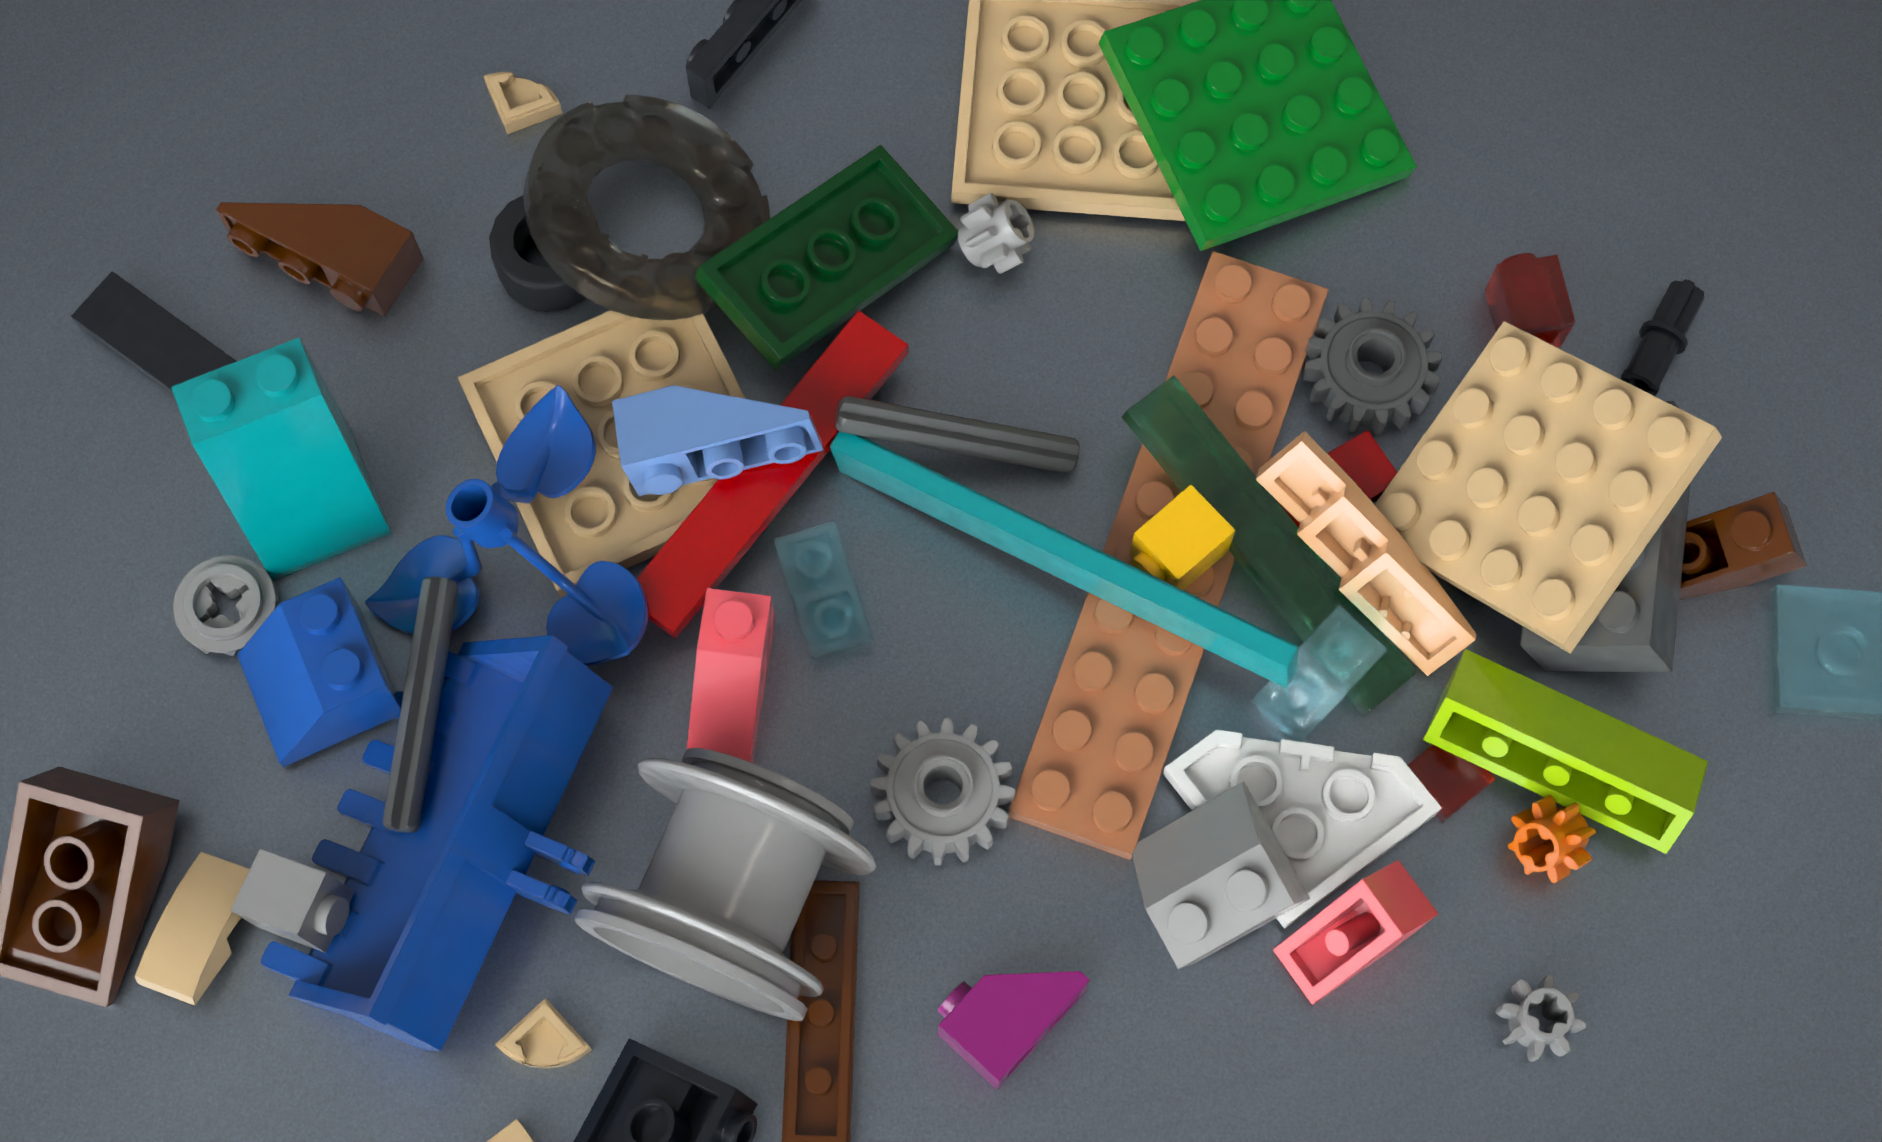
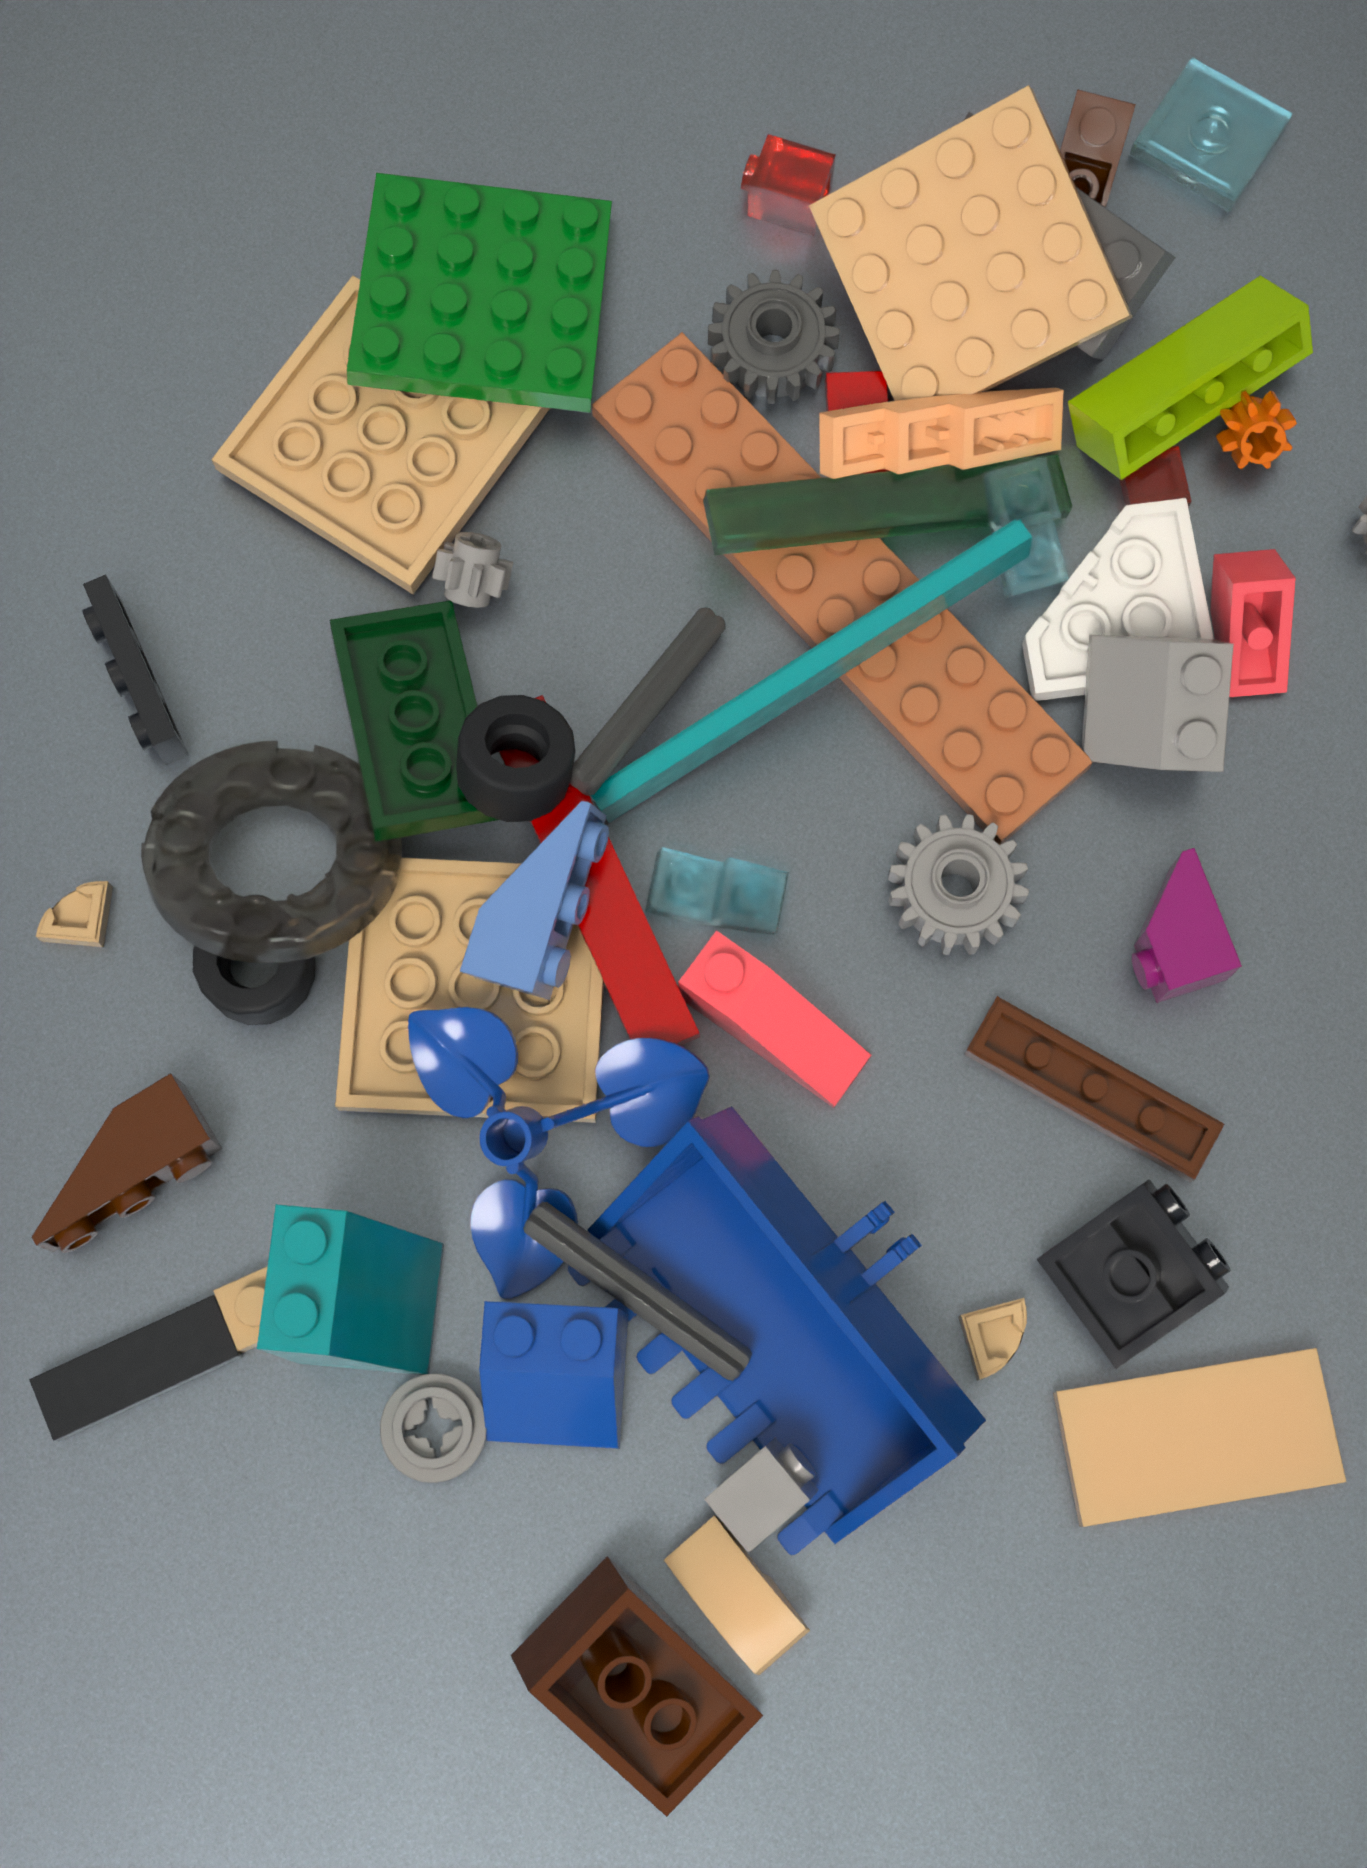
camera: 60 degrees left, 5 degrees up
light grey wheel [575,748,877,1021] -> none
yellow brick [1129,485,1236,590] -> none
black axle [1621,279,1704,396] -> none
none -> black tyre [456,695,576,822]

